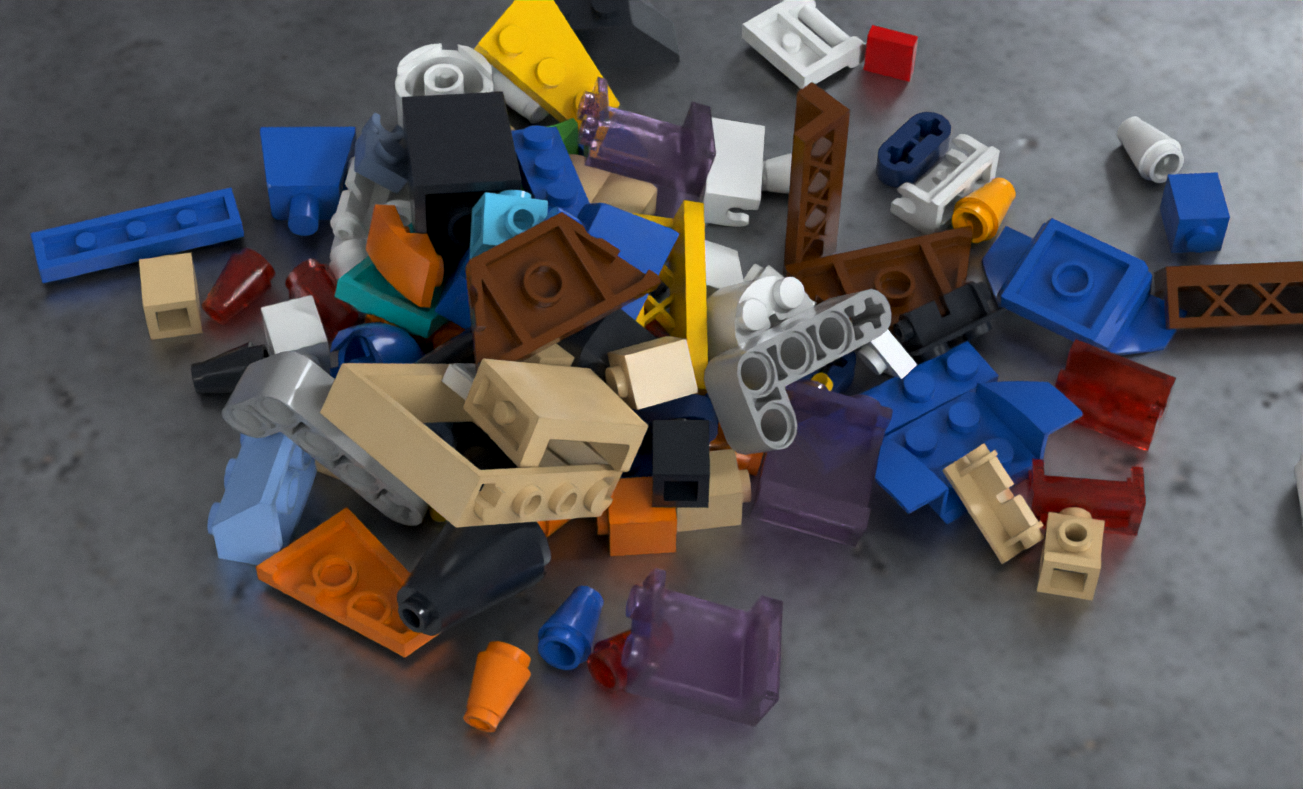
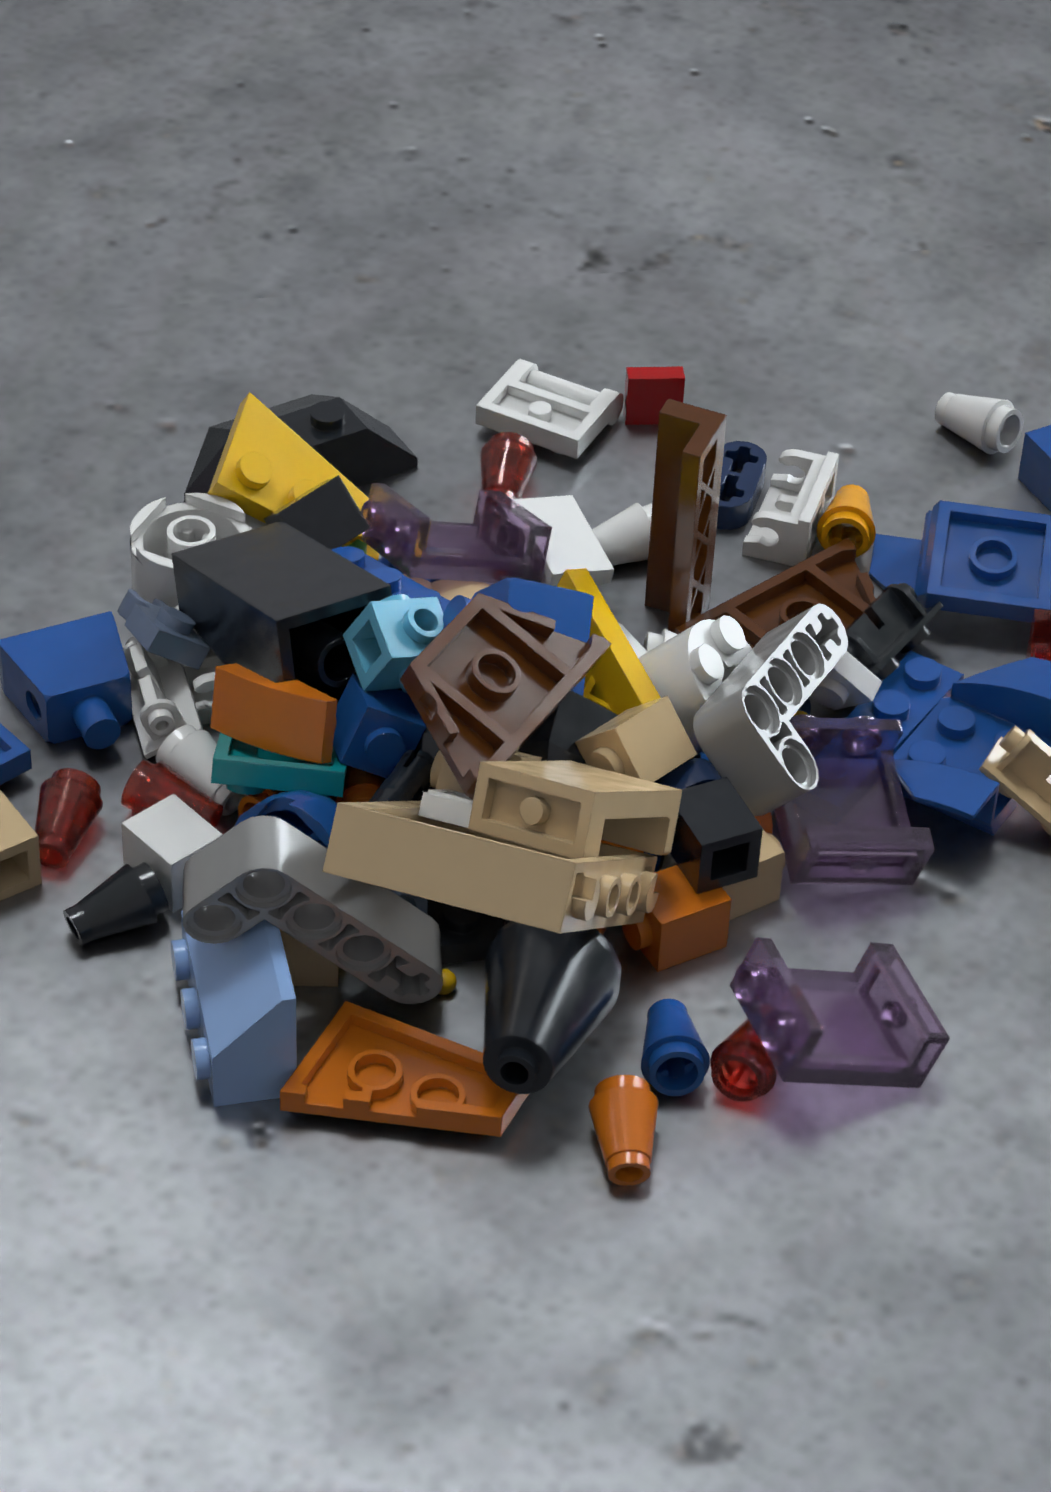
camera: 25 degrees left, 10 degrees down
none -> black brick [264,475,370,550]
none -> clear red cone [480,432,537,520]

